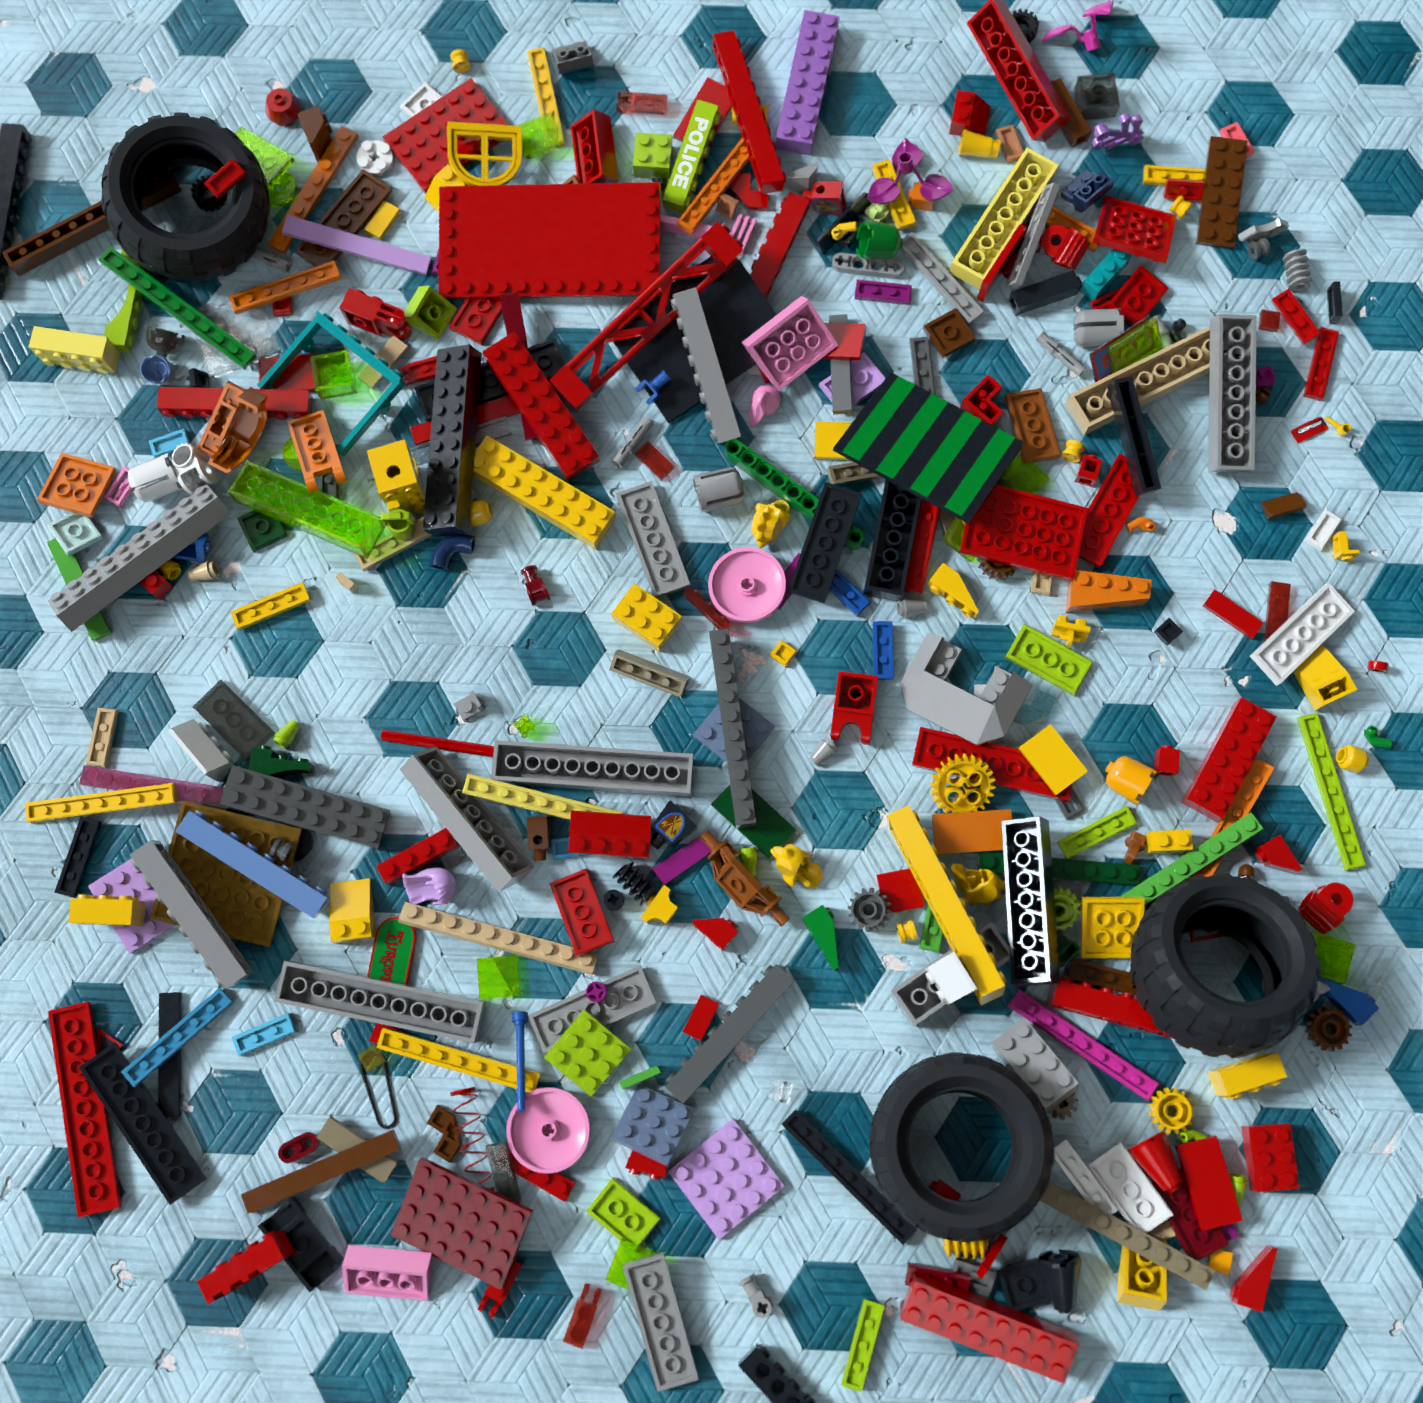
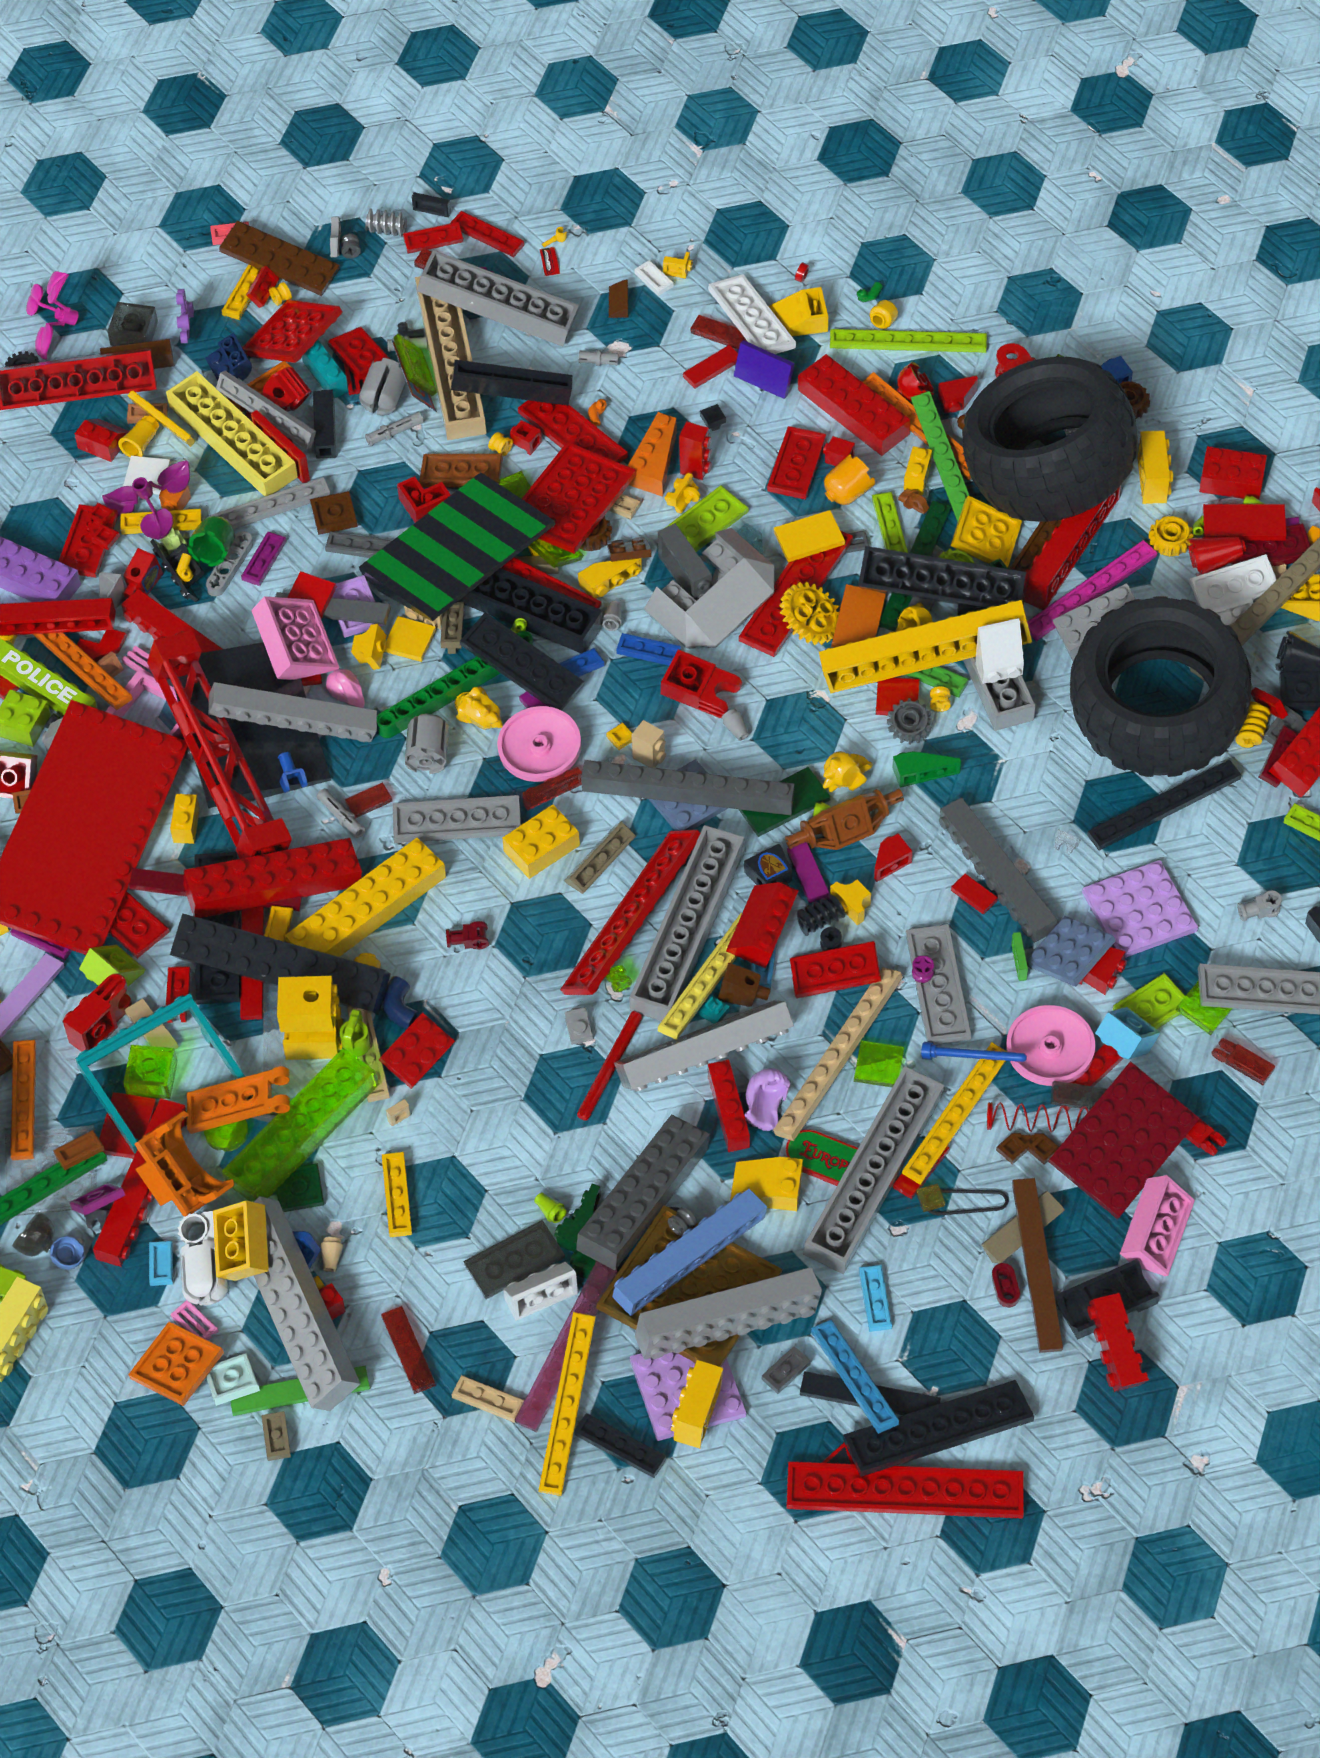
camera: 75 degrees left, 20 degrees down
red tile [273,297,293,317] -> none
lime plate [544,1009,631,1097] -> none
none -> dark orange tile [53,1130,104,1170]
none -> red plate [58,504,119,578]
none -> magenta tile [69,1183,125,1216]
none -> red tile [86,503,120,550]
none -> white tile [123,456,171,495]
none -> yellow tile [127,391,195,447]
none -> yellow piece [170,794,200,844]
none -> yellow brick [213,1201,269,1281]
none -> dark tan plate [261,1411,291,1461]
none -> yellow tile [264,906,293,942]
none -> yellow brick [351,624,387,670]
none -> red plate [379,1012,455,1089]
none -> clear red plate [381,1306,436,1394]
none -> lime arm [510,618,527,633]
none -> red plate [560,830,701,995]
none -> light grey pin [579,350,618,366]
none -> reddish brown plate [607,538,651,562]
none -> tan brick [631,720,666,768]
none -> dark grey window [657,524,712,601]
none -> red brick [679,421,712,480]
none -> teal tile [699,996,730,1024]
none -> dark purple tile [733,340,795,399]
none -> flat silver plate [762,1346,810,1394]
none -> red plate [767,426,826,500]
none -> red cylinder [897,362,934,402]
none -> medium azure brick [1095,1007,1160,1059]

